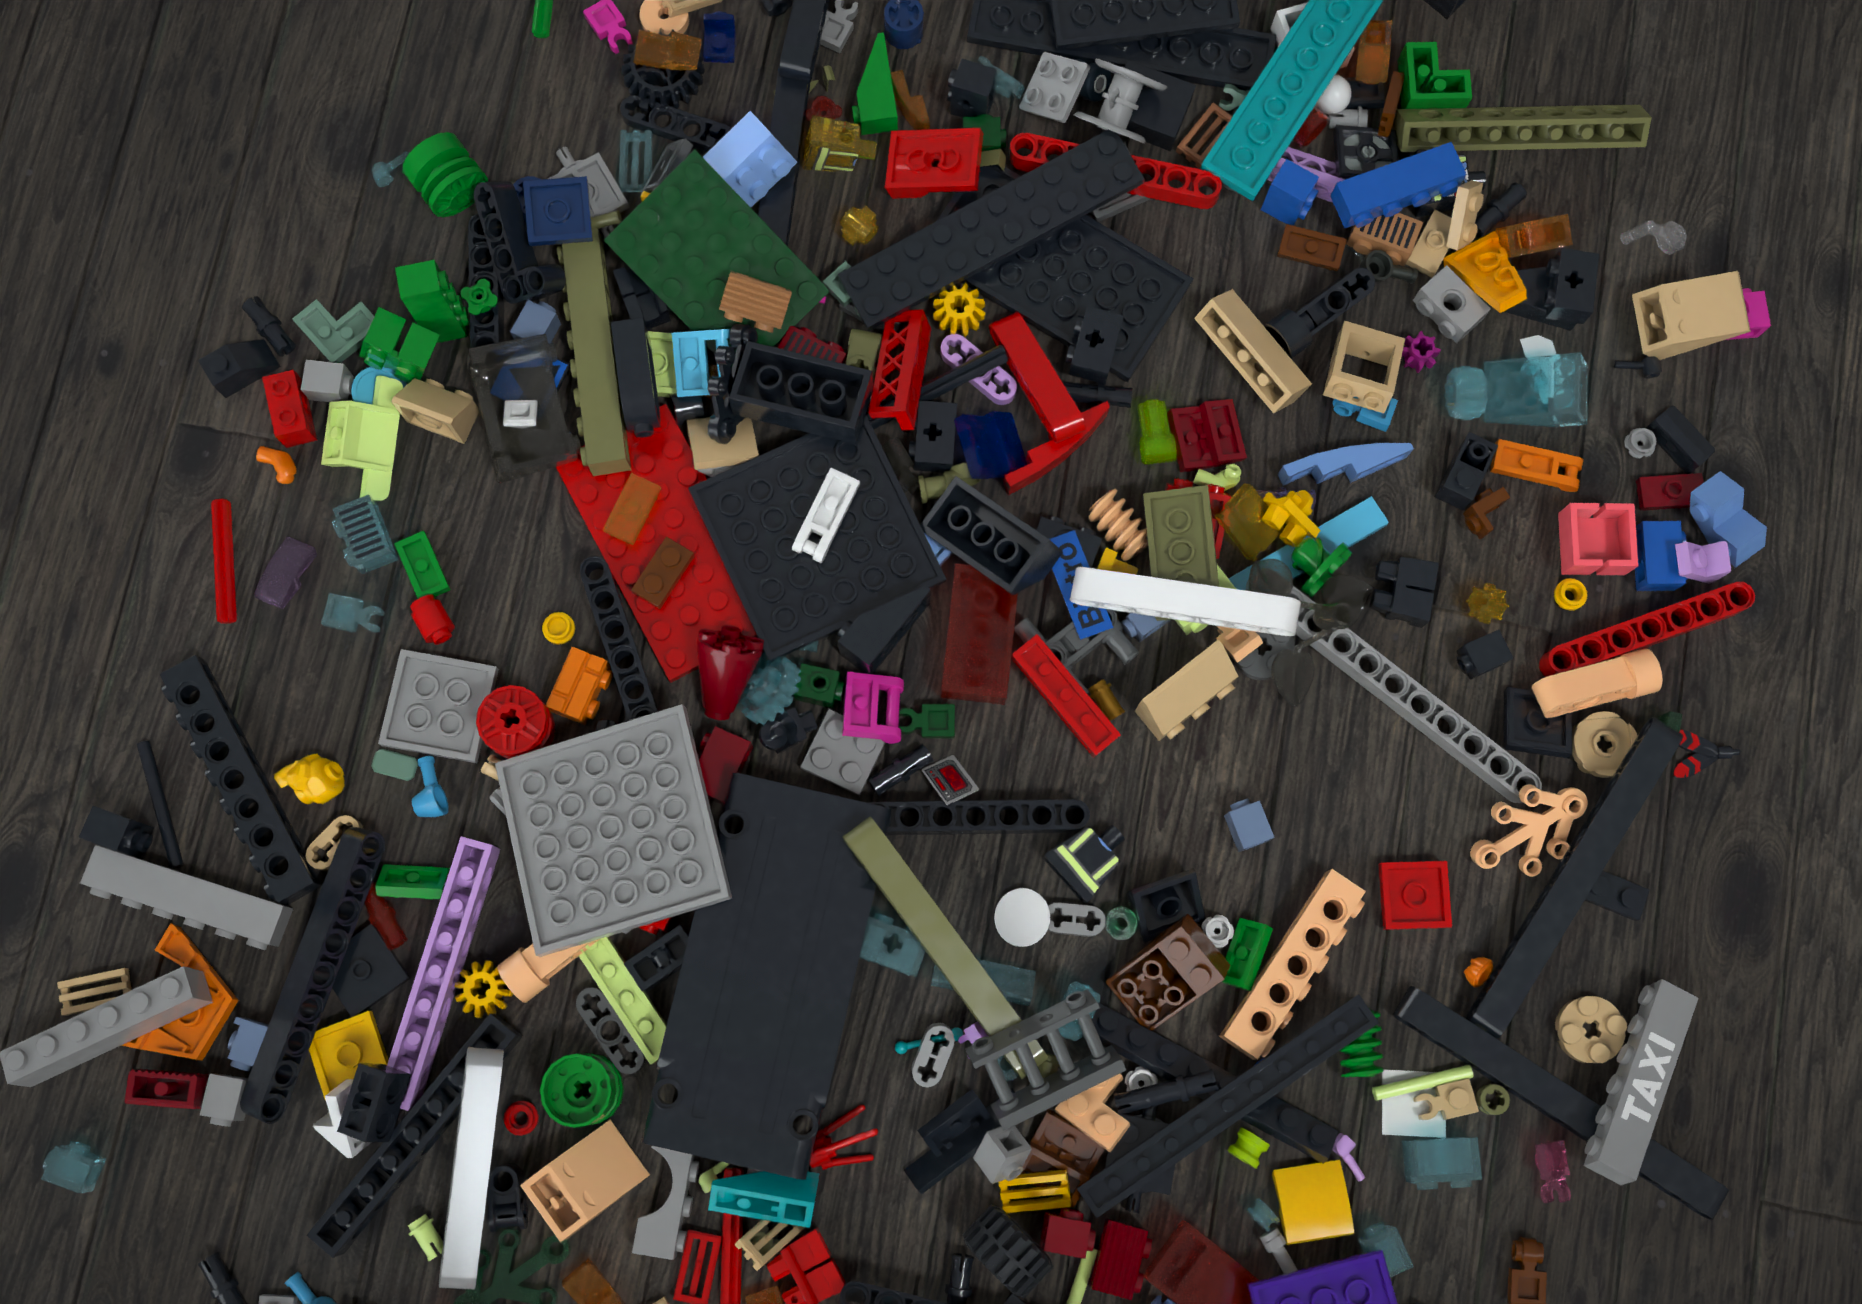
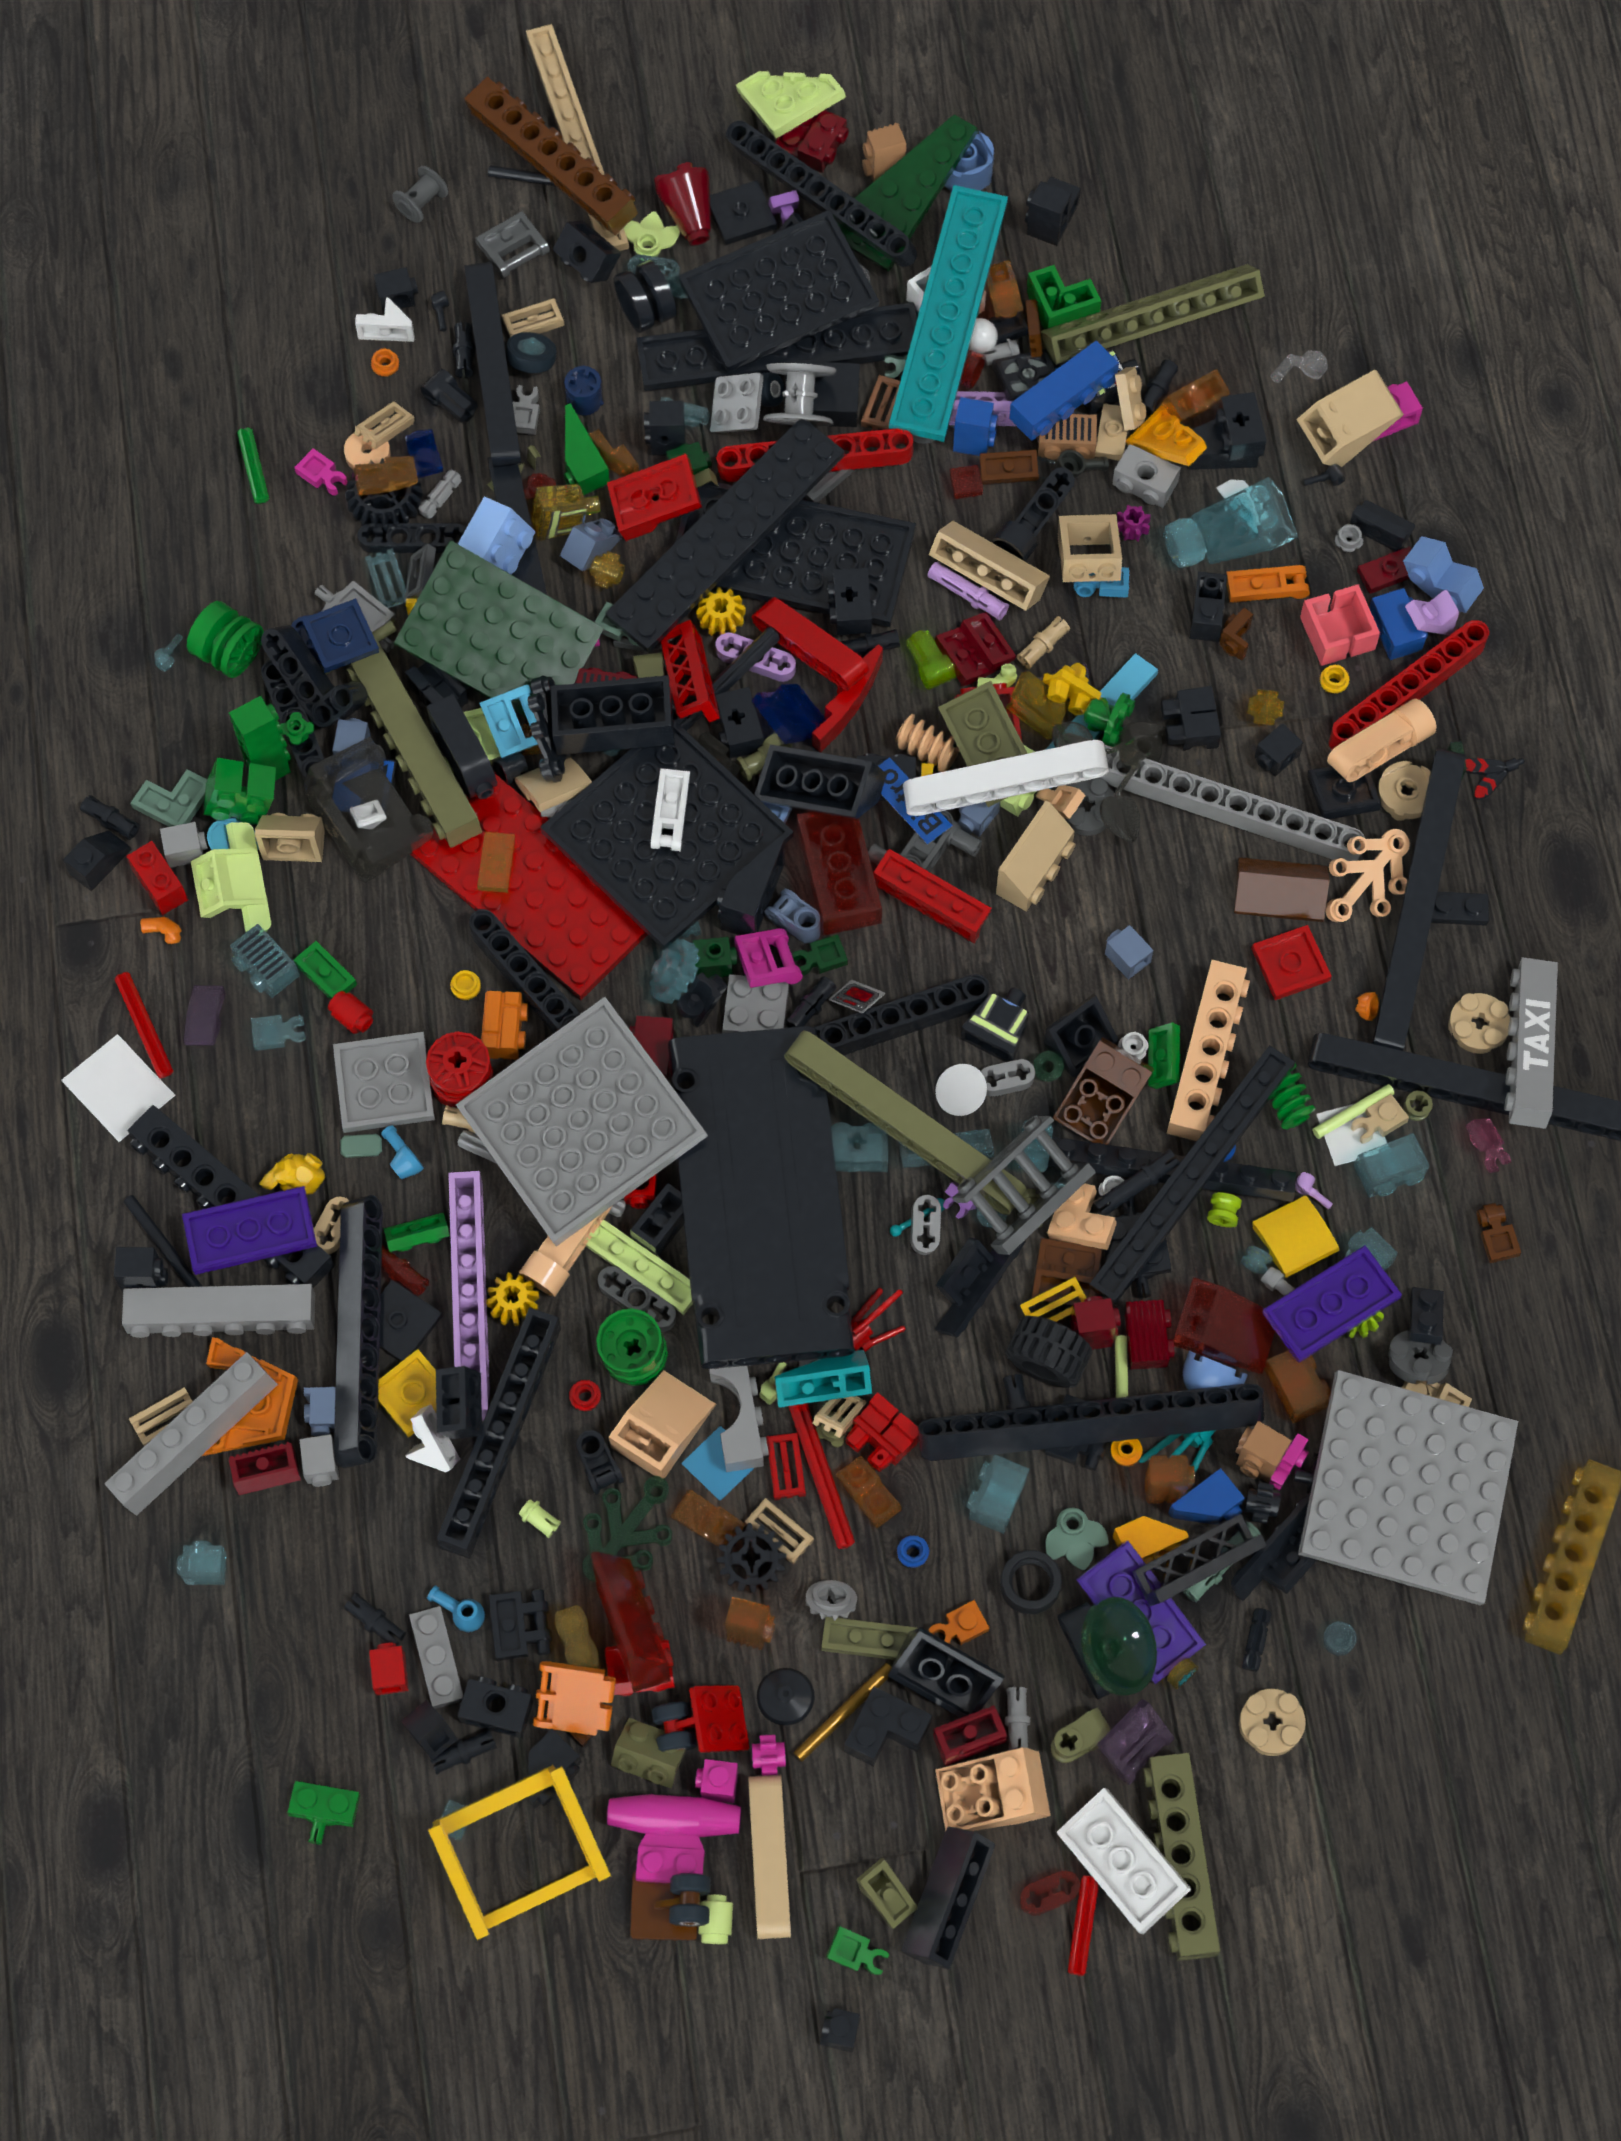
camera: 15 degrees left, 10 degrees down
beam [439,1047,504,1289] -> none
reddish brown plate [631,537,695,609] -> none
dark red cone [697,625,764,720] -> none
medium nougat brick [719,271,792,333] -> none
light grey brick [973,1126,1032,1184] -> none
pearl gold pin [1088,679,1125,721] -> none
medium blue slope [1278,443,1414,486] -> none
none -> white sticker [61,1034,175,1142]
none -> dark purple tile [182,1186,317,1275]
none -> light grey axle [418,469,461,519]
none -> sand blue slope [560,519,622,571]
none -> dark azure sticker [682,1426,754,1501]
none -> sand blue piece [764,888,821,943]
none -> lavender pin [928,561,1009,620]
none -> clear red plate [950,465,983,499]
none -> tan pin [1017,616,1070,669]
none -> slope [1234,857,1330,922]

